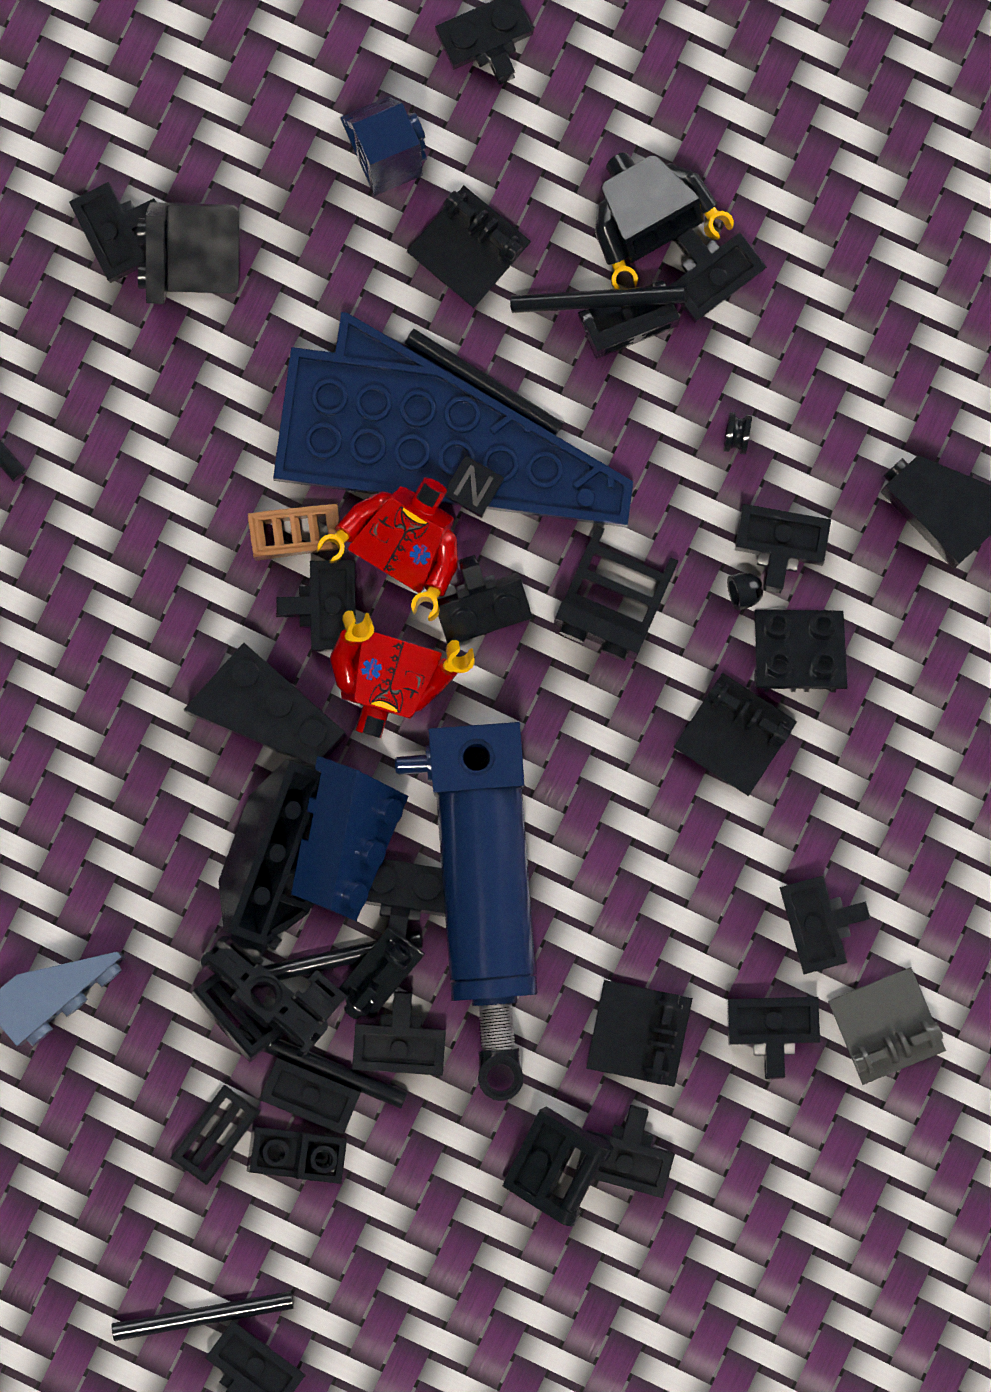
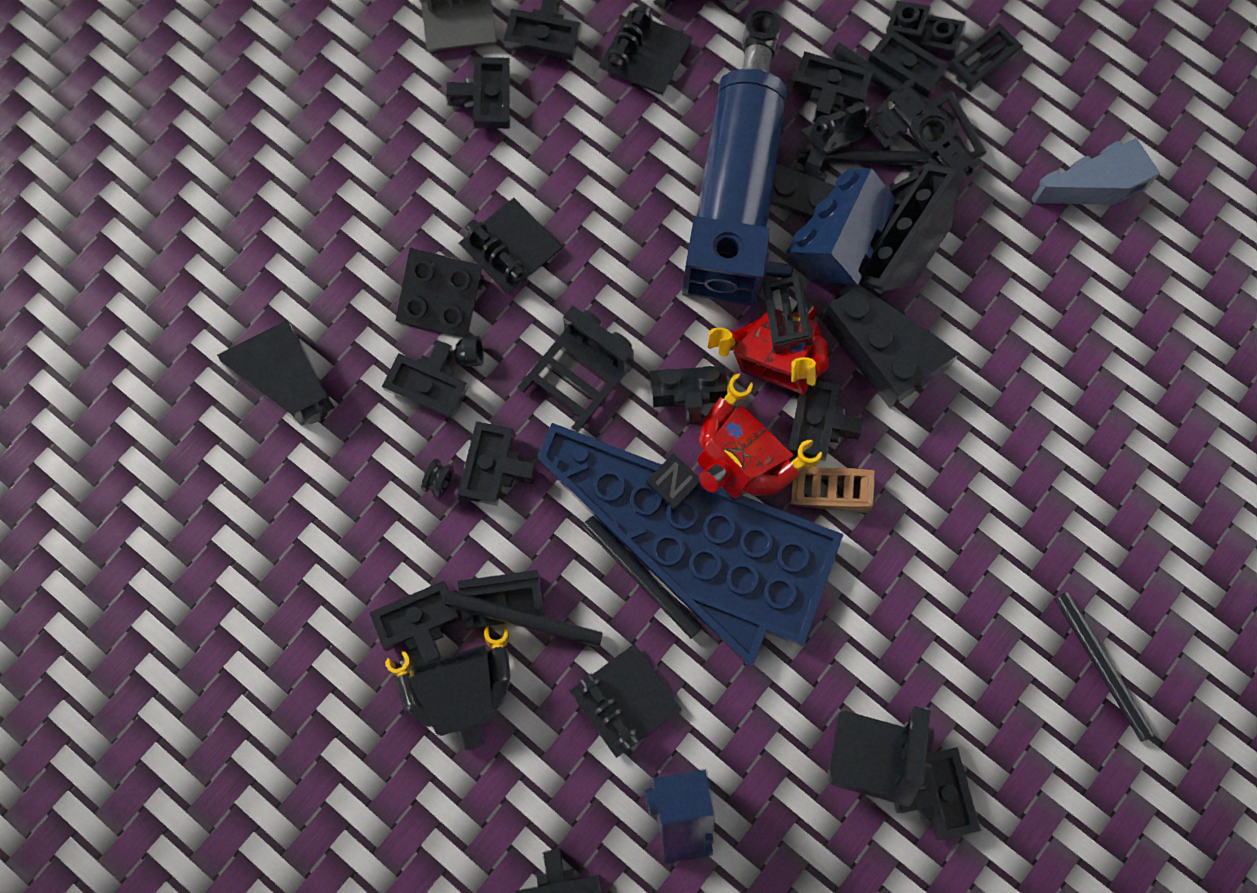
camera: 165 degrees left, 10 degrees down
none -> black hinge [457,421,537,506]
none -> black tile [763,275,814,353]

